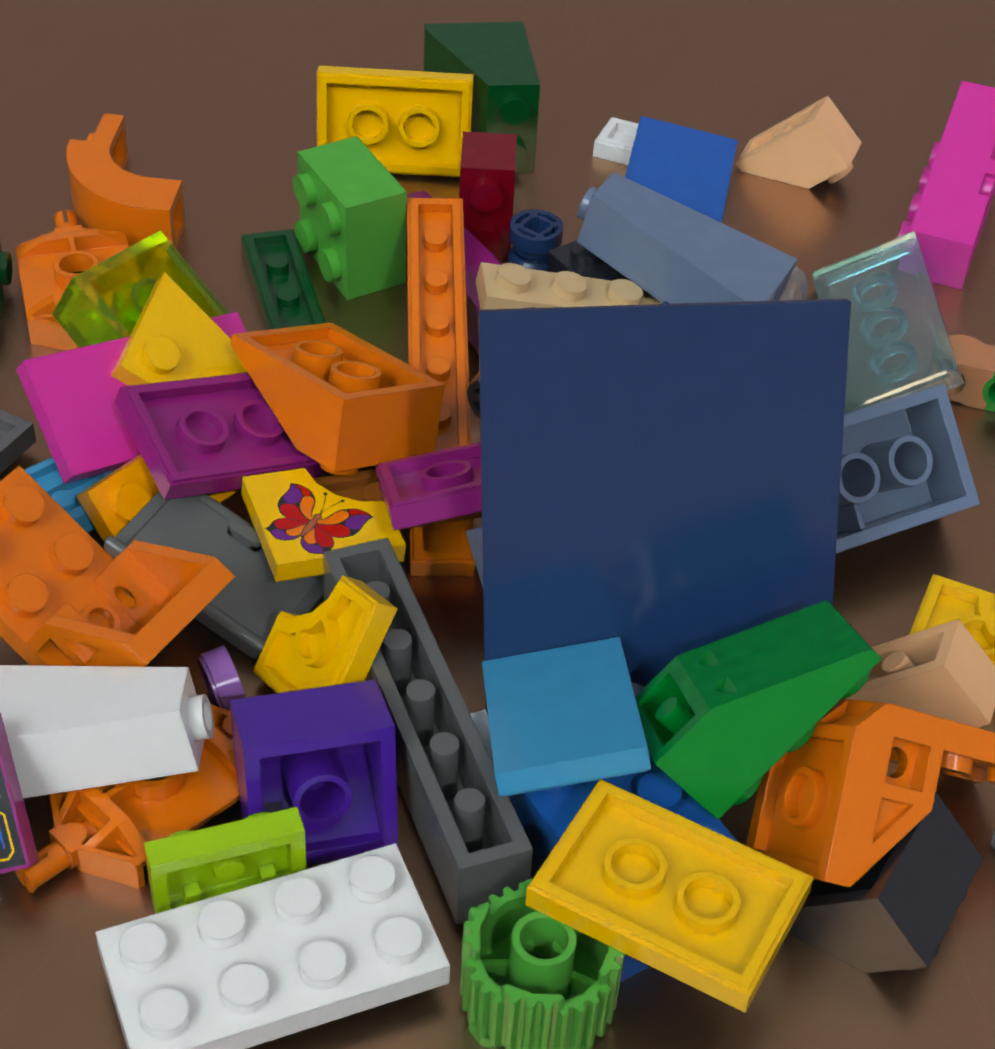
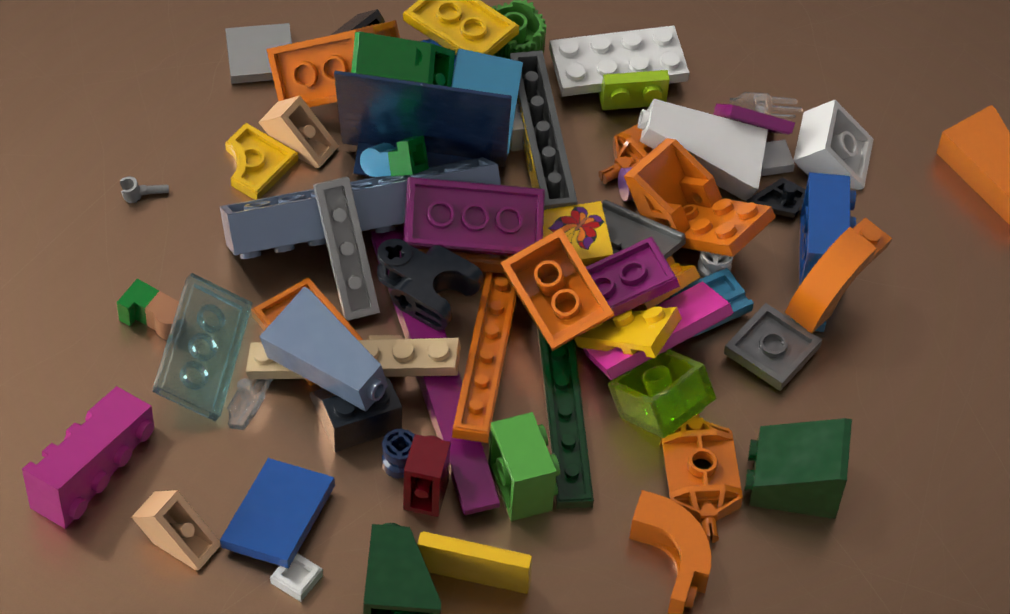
camera: 170 degrees left, 10 degrees up
dark purple slope [230,679,398,865] -> none
yellow tile [253,576,398,693] -> none

